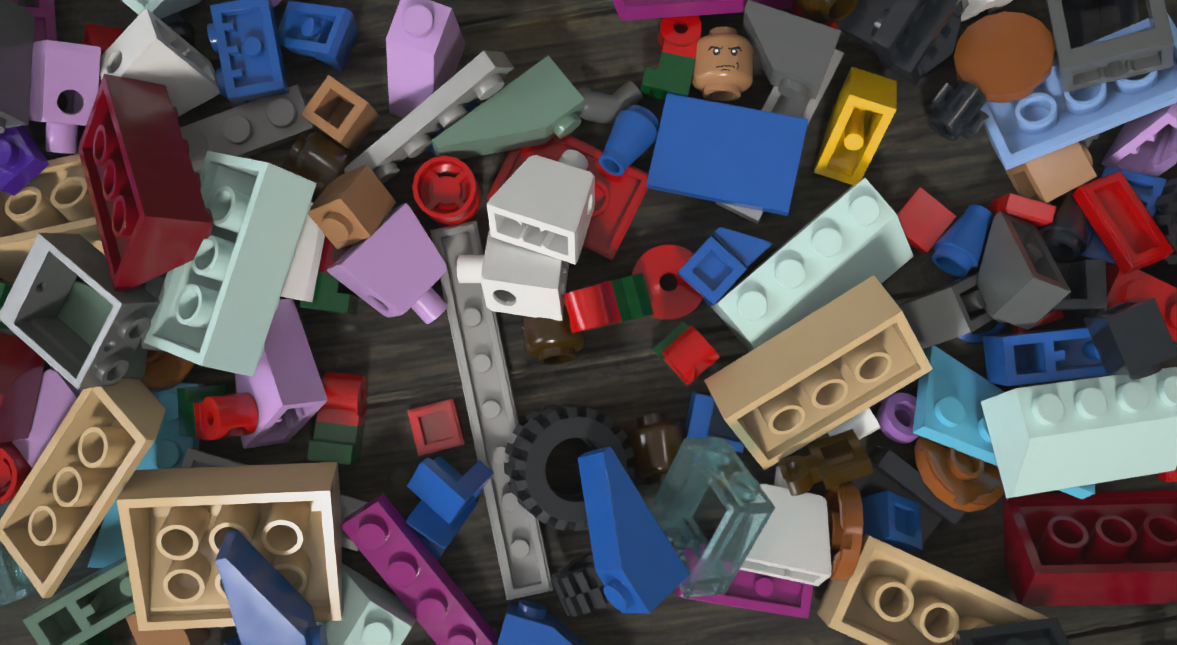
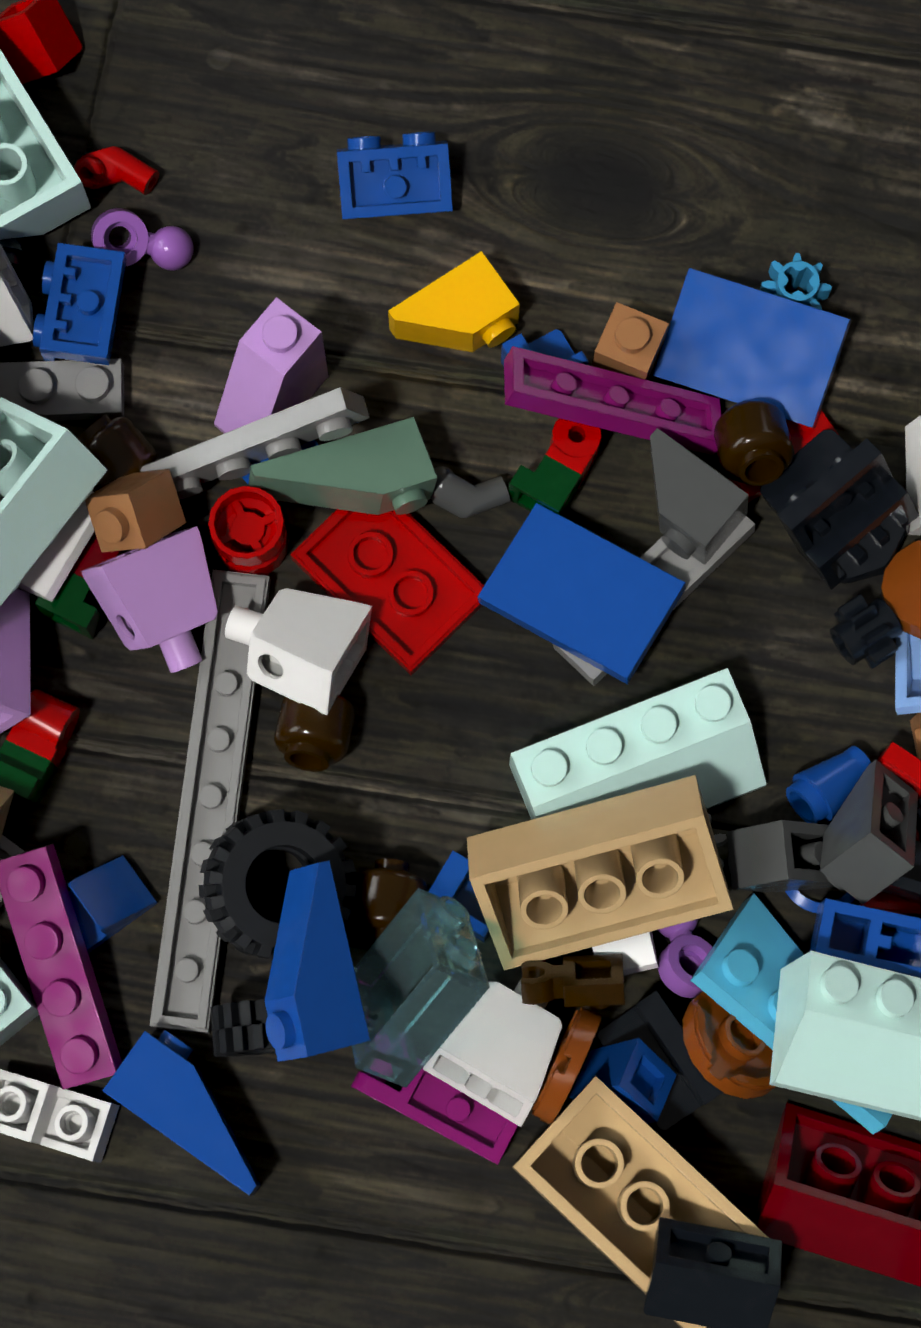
camera: 20 degrees right, 10 degrees down
blue slope [278,1,359,72] -> none
medium nougat brick [300,75,380,153] -> none
red tile [407,398,466,456] -> none
blue panel [407,456,494,525] -> none
white torso [487,150,595,265] -> none
leg [562,273,654,333] -> none
blue cone [599,105,659,176] -> none
red piece [632,244,703,320] -> none
red leg [652,321,720,385] -> none
blue panel [677,236,747,307] -> none
medium nougat head [691,27,753,102] -> none
blue slope [711,227,772,268] -> none
yellow slope [814,67,897,185] -> none
red tile [896,187,957,254] -> none

